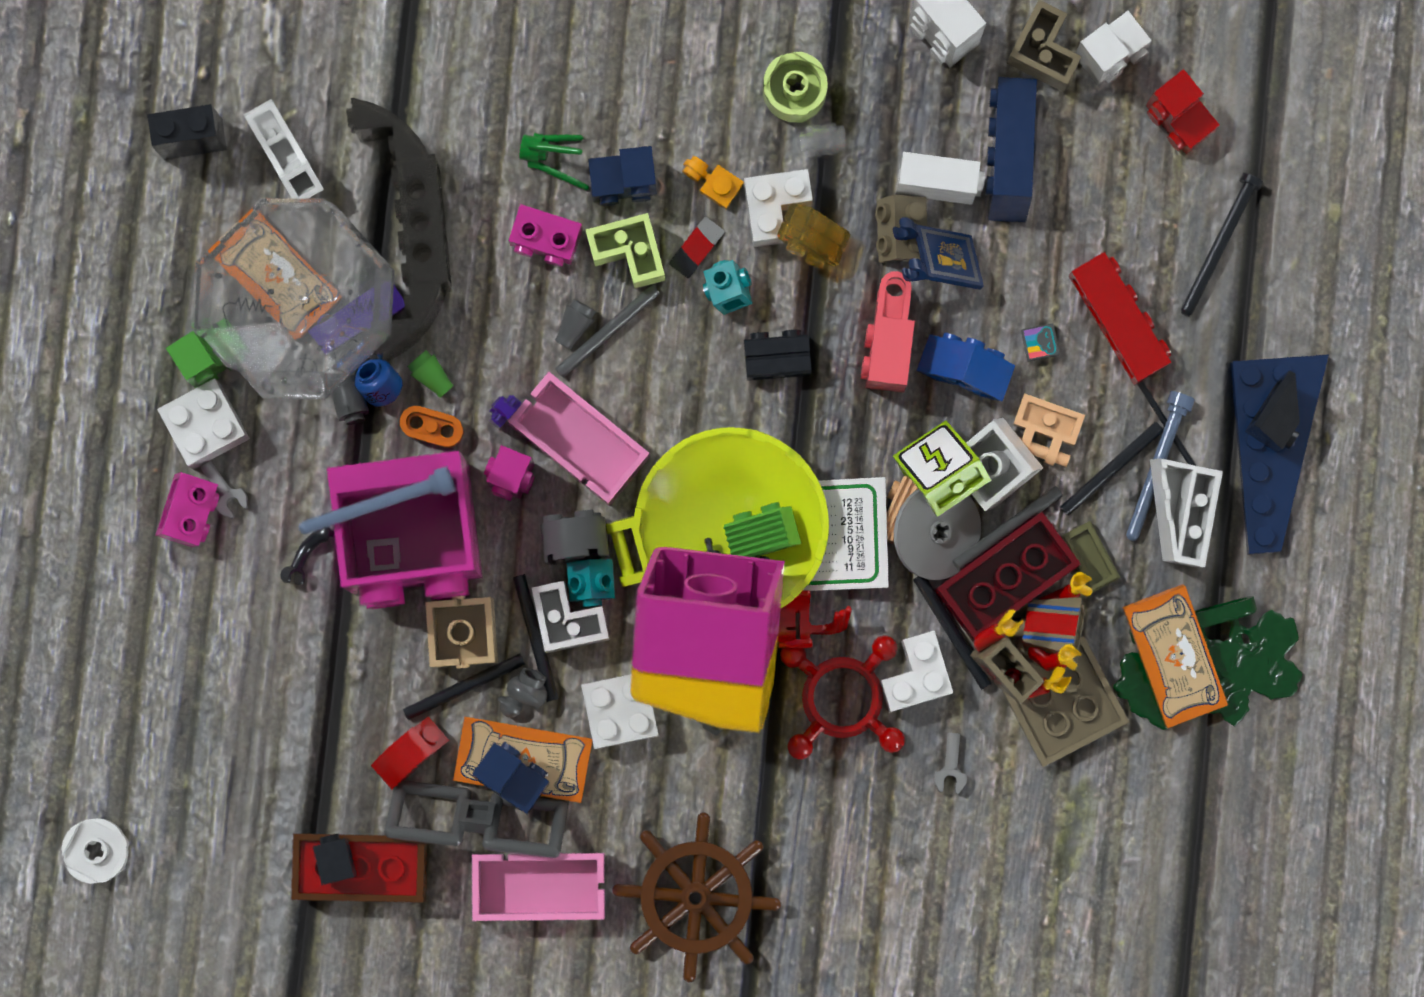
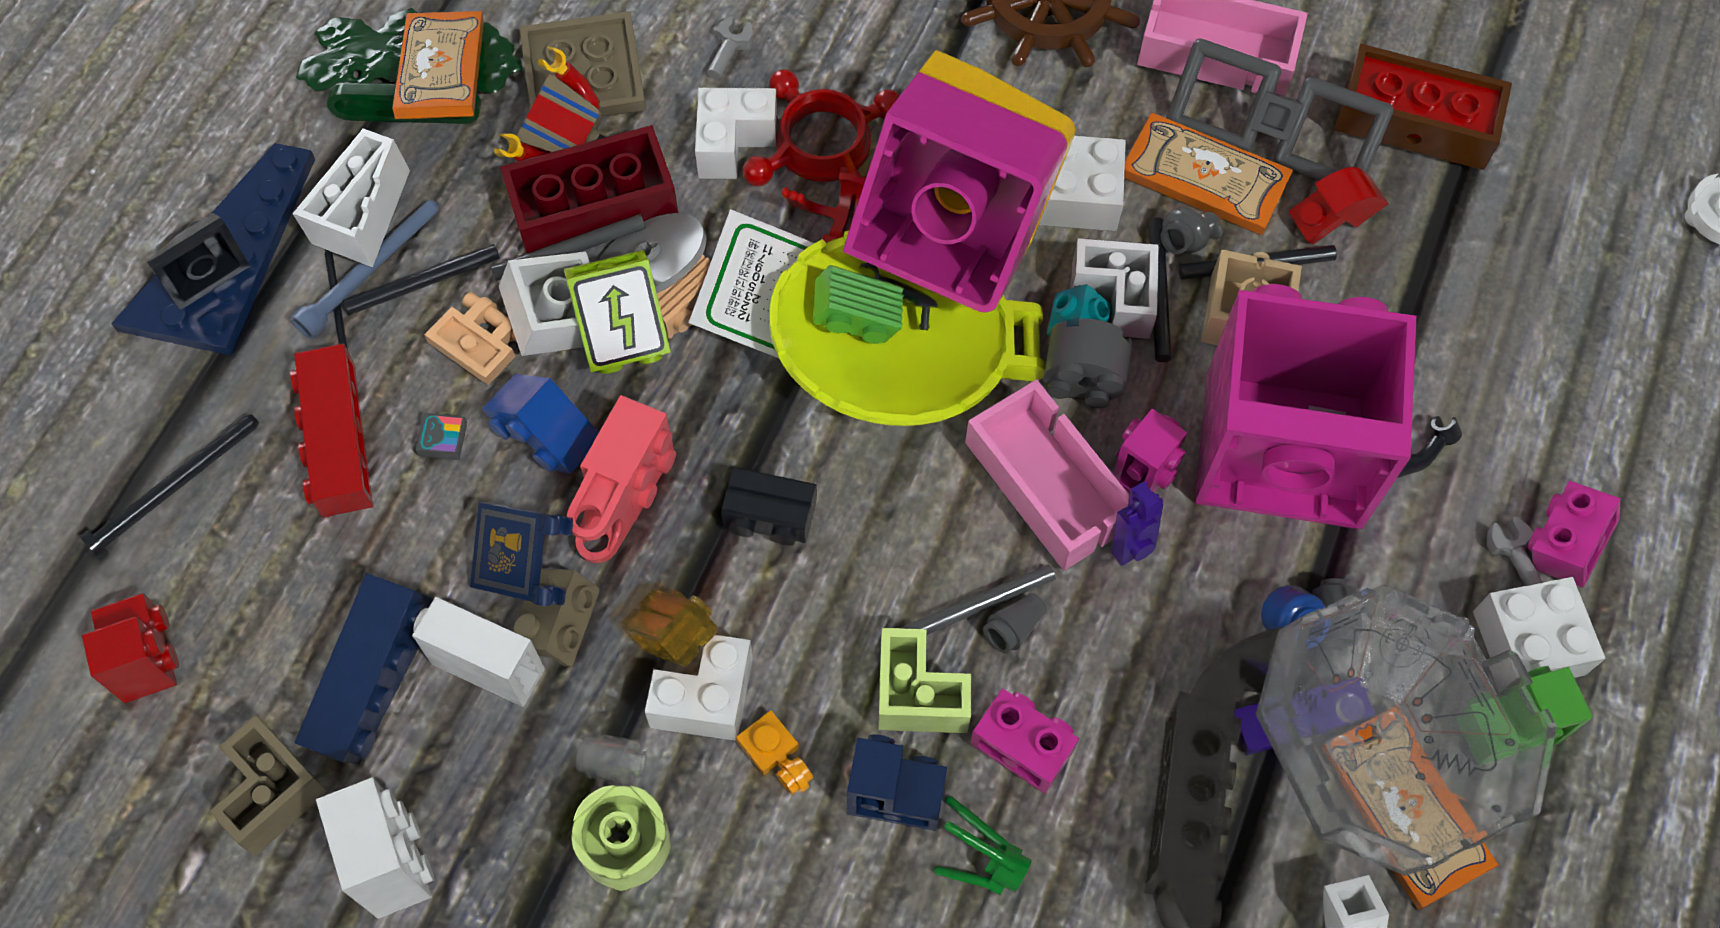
camera: 165 degrees left, 20 degrees down
sand blue piece [299,466,455,534] -> none
black brick [313,833,357,885] -> none
orange plate [400,406,464,448] -> none
bright green cone [407,350,454,398] -> none
dark blue brick [472,741,550,815] -> none
sticker [669,217,725,278] -> none
teal brick [703,260,753,315] -> none
black bar [913,576,992,690] -> none
torso [971,610,1072,704] -> none
olive tile [1061,521,1121,593] -> none
white brick [1075,11,1152,85] -> none

